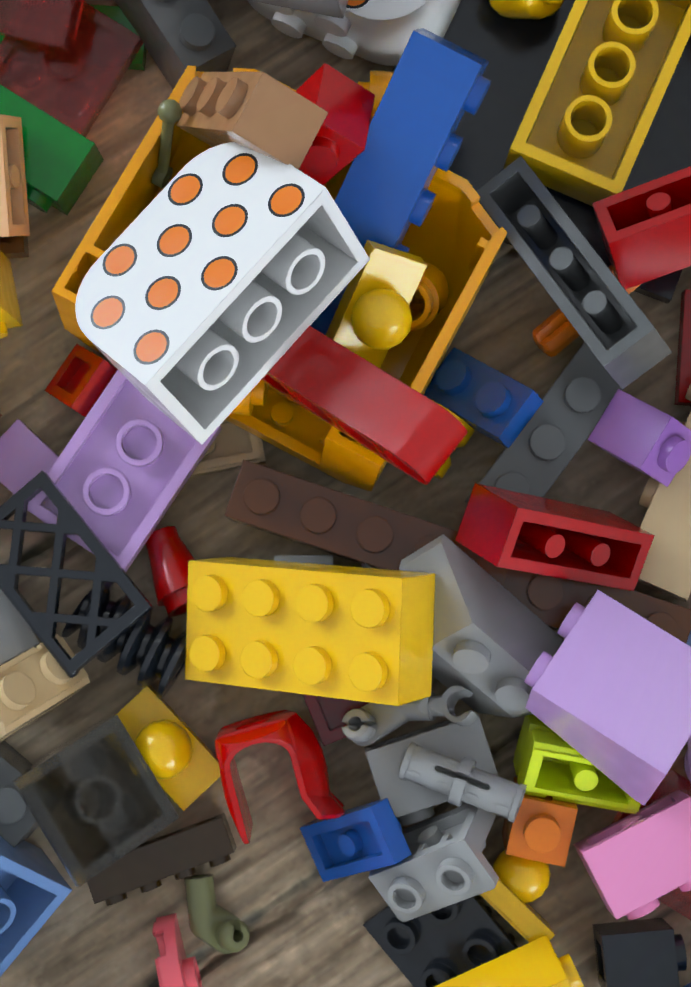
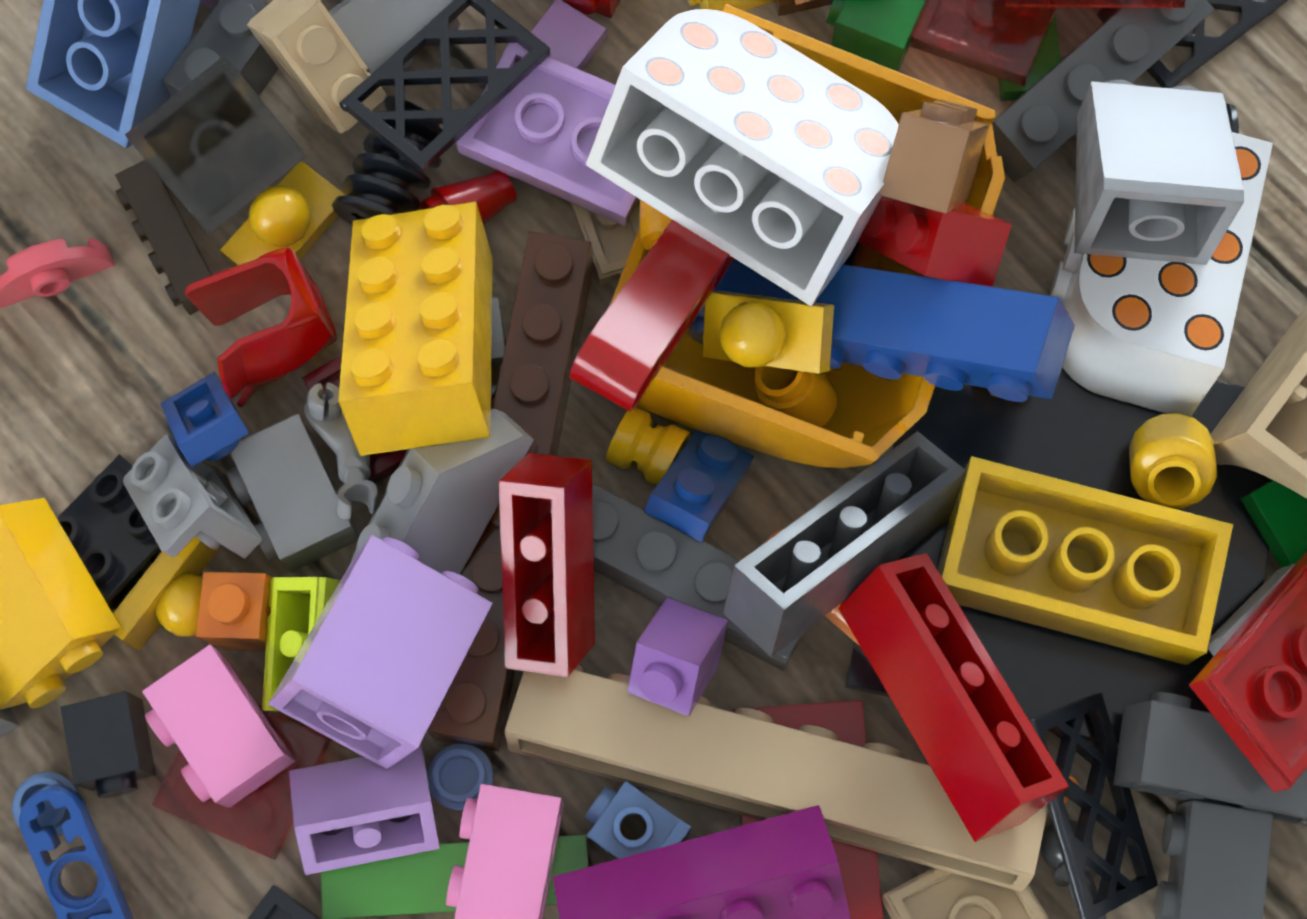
camera: 80 degrees right, 10 degrees down
olive hinge [151,99,182,189] -> none
olive arm [184,874,250,954] -> none
light grey pin [399,742,527,823] -> none

